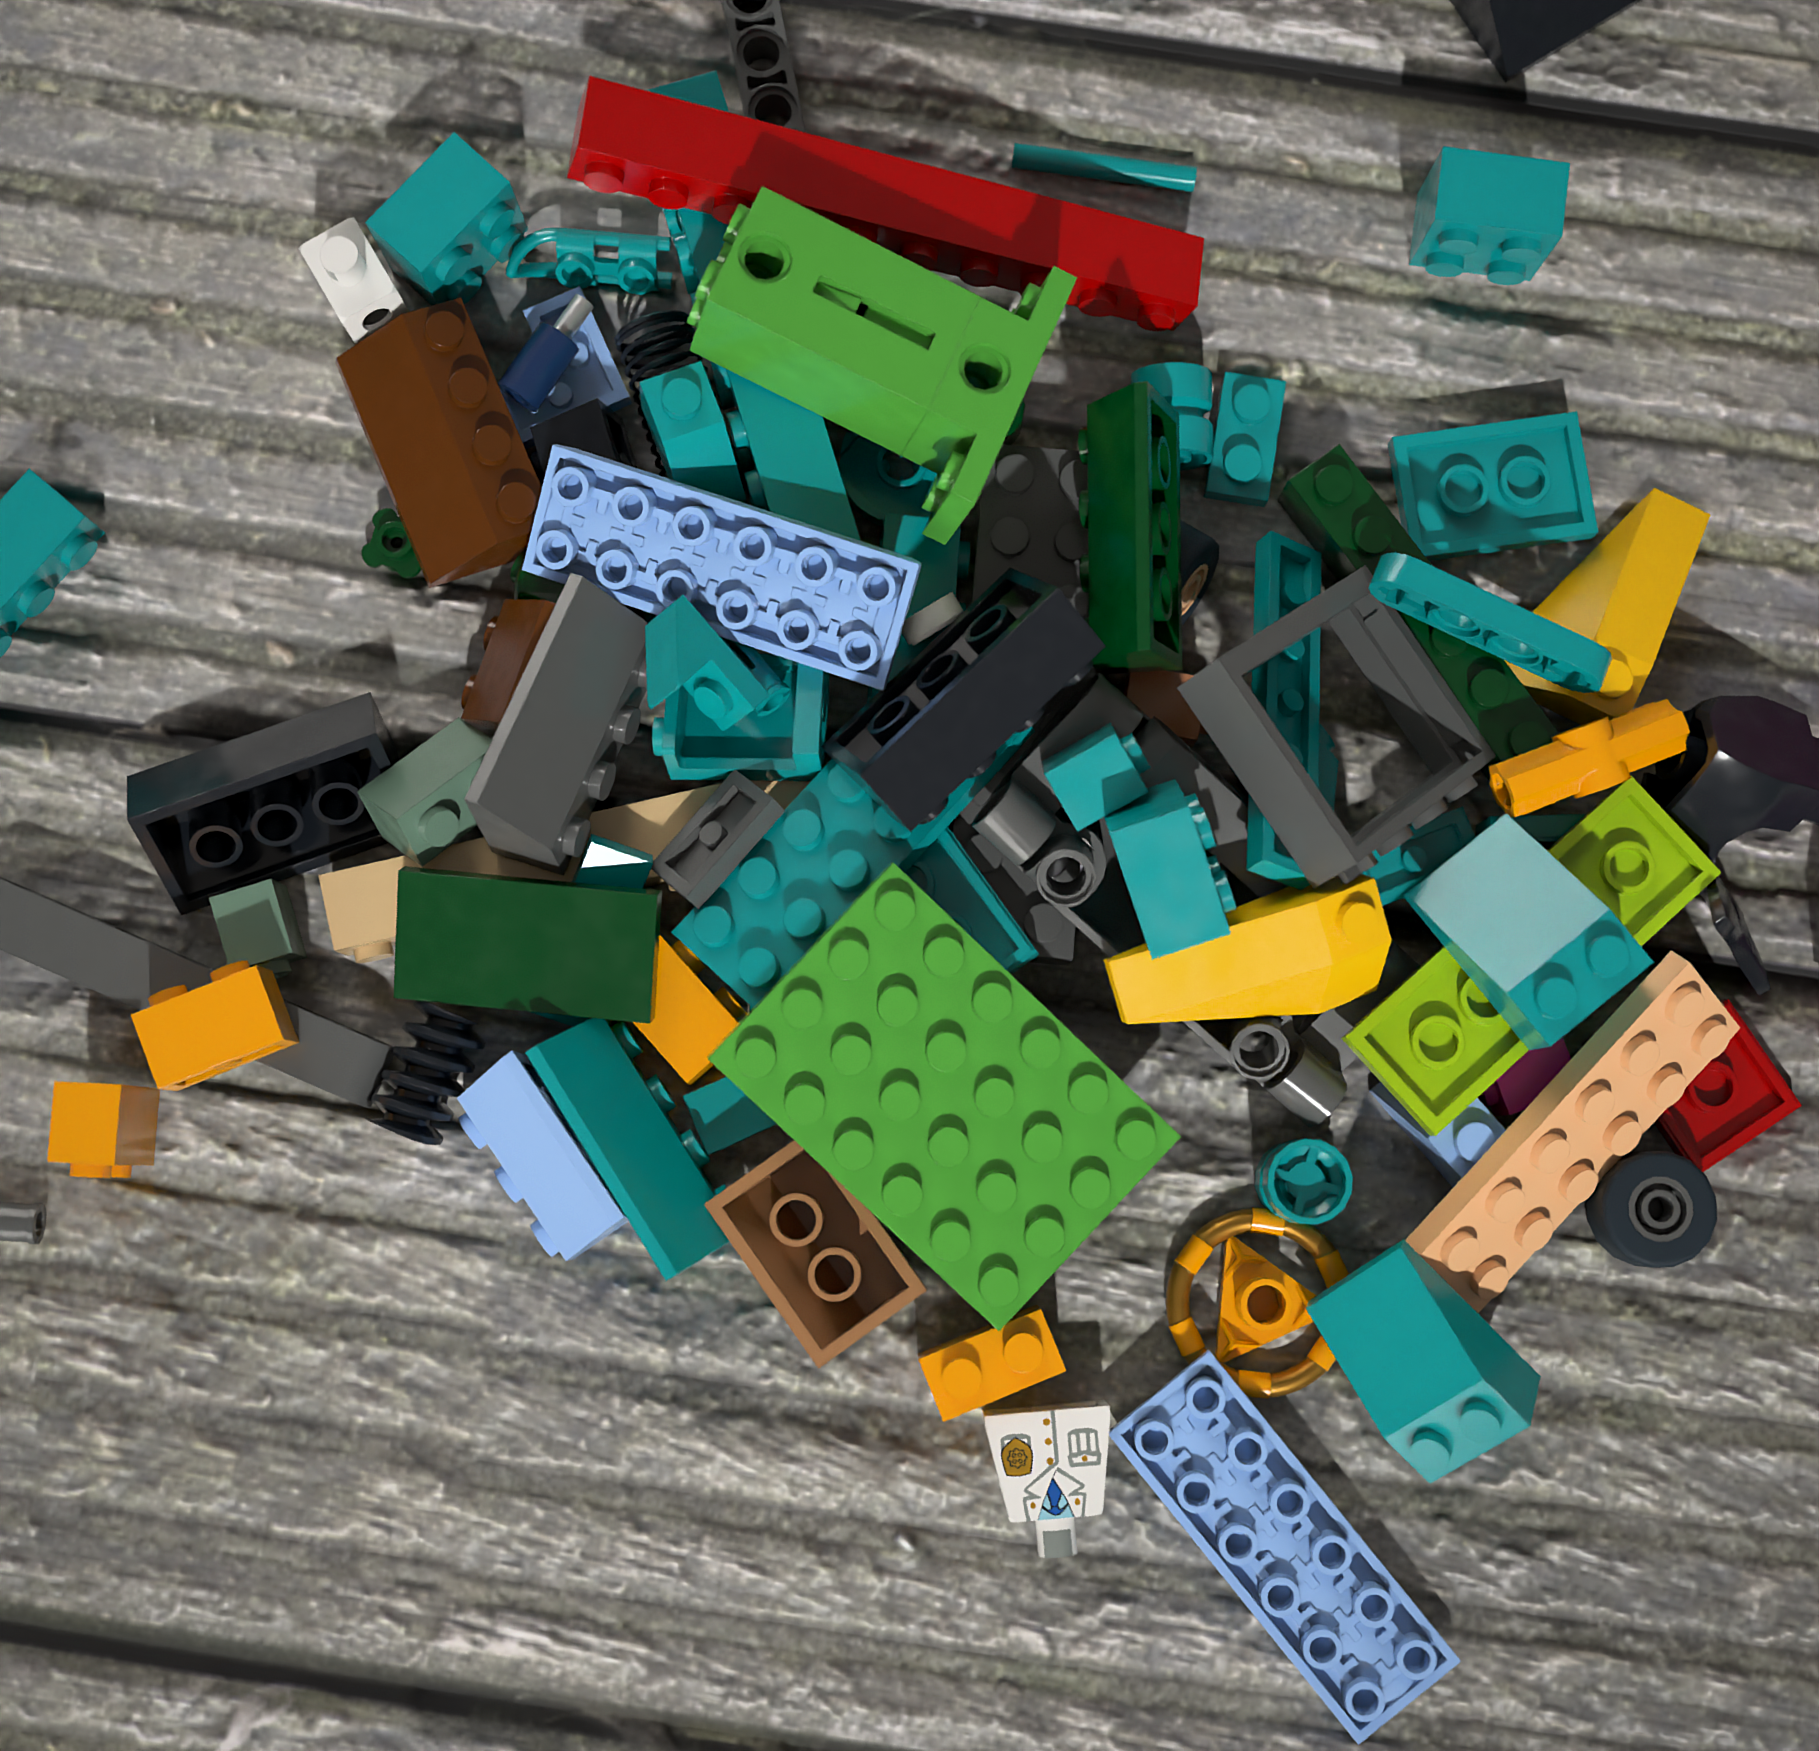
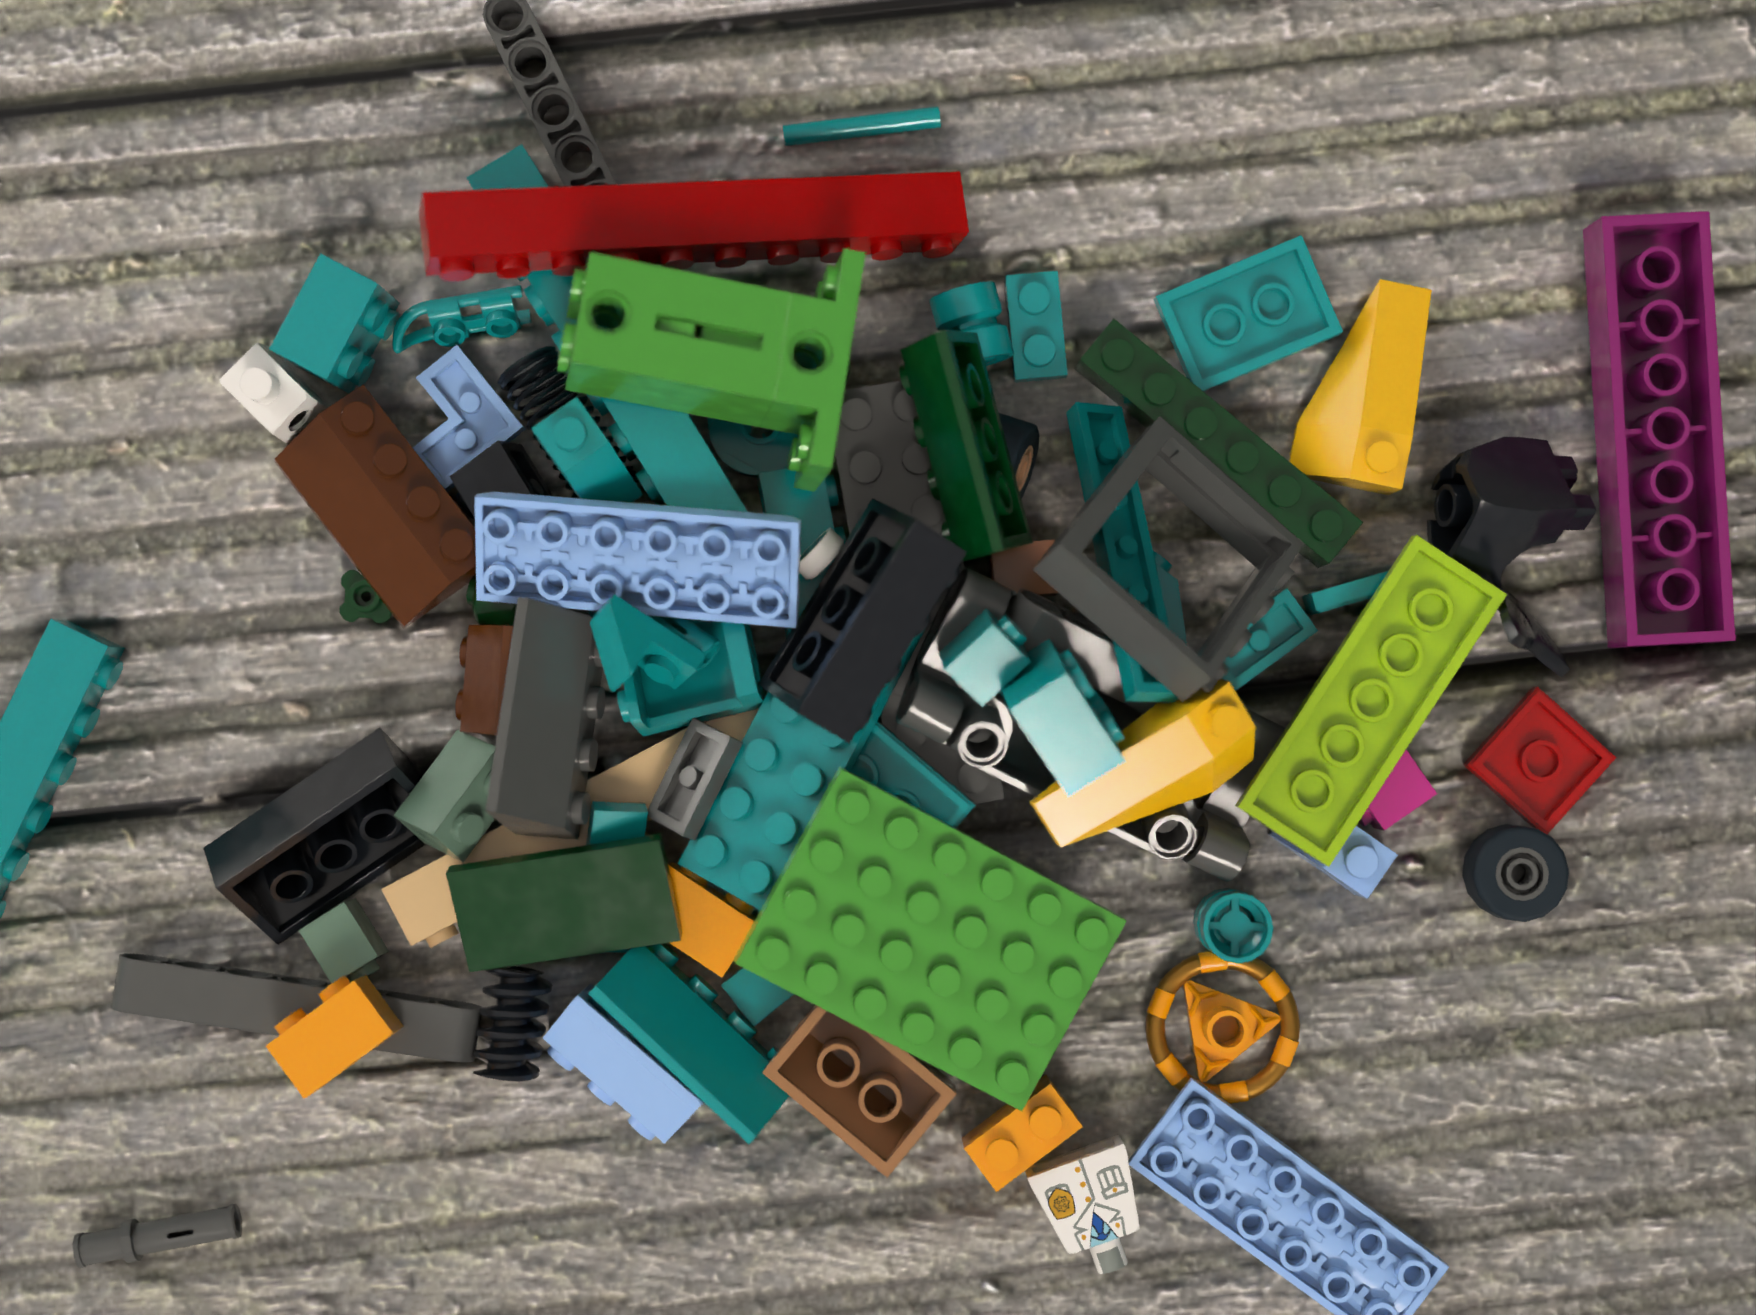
camera: 10 degrees left, 5 degrees up
light orange brick [47,1081,160,1178] -> none
dark blue piece [498,294,594,412] -> none
teal slope [1306,1239,1541,1484] -> none
teal beam [1368,553,1612,693] -> none
slope [1403,813,1654,1050] -> none
light nougat plate [1405,950,1740,1313] -> none
teal brick [1409,146,1570,285] -> none
light orange piece [1488,699,1690,818] -> none

